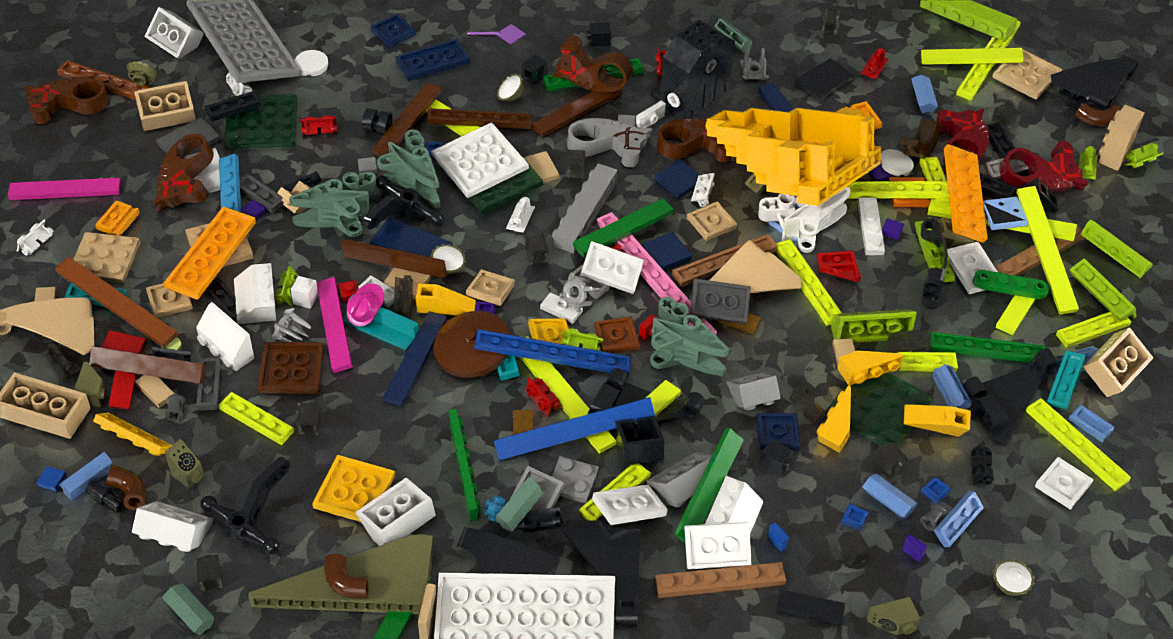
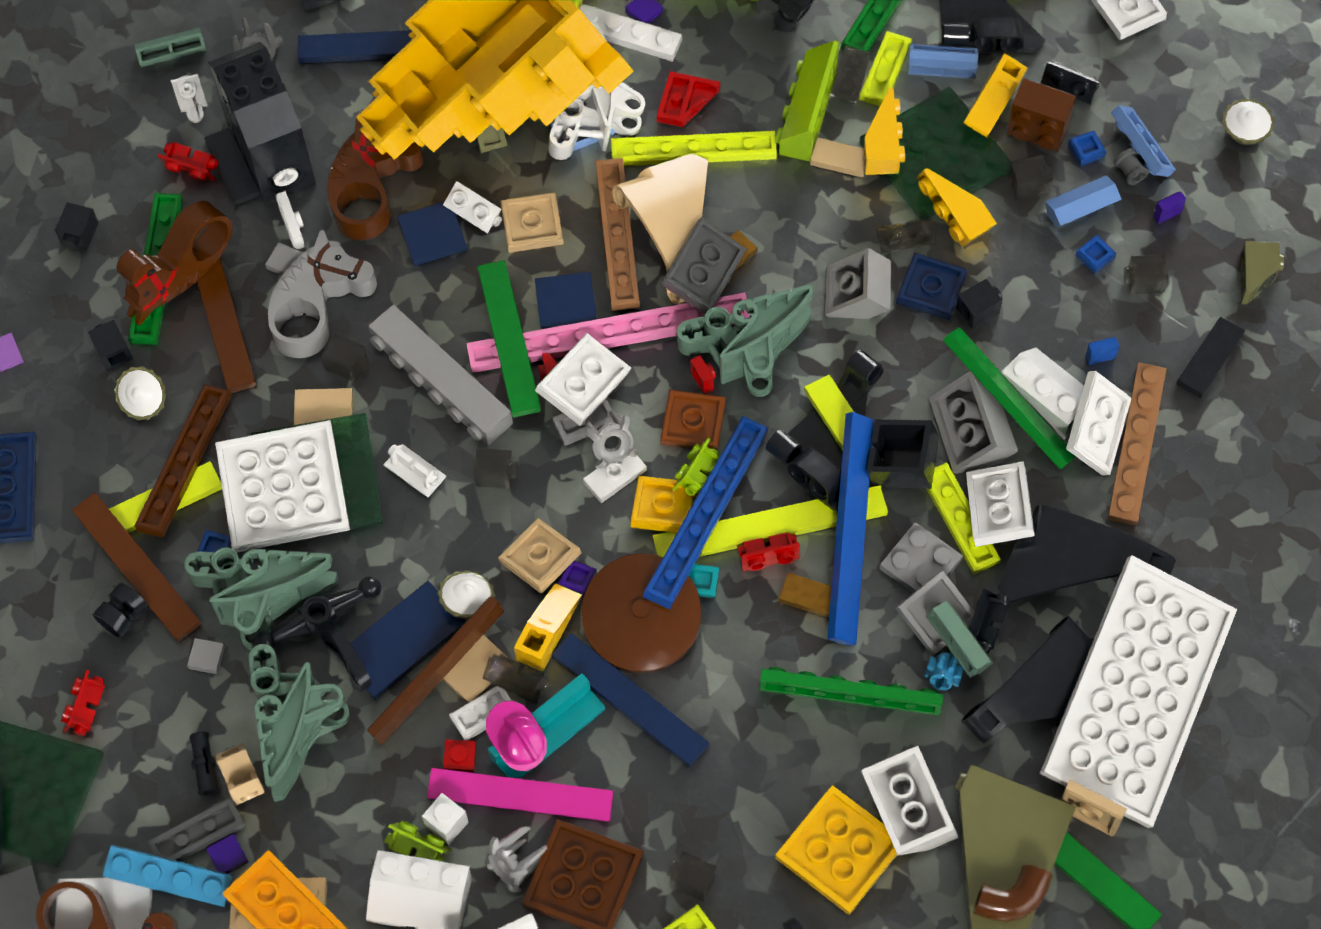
camera: 65 degrees left, 15 degrees up
none -> reddish brown brick [1007,78,1076,152]

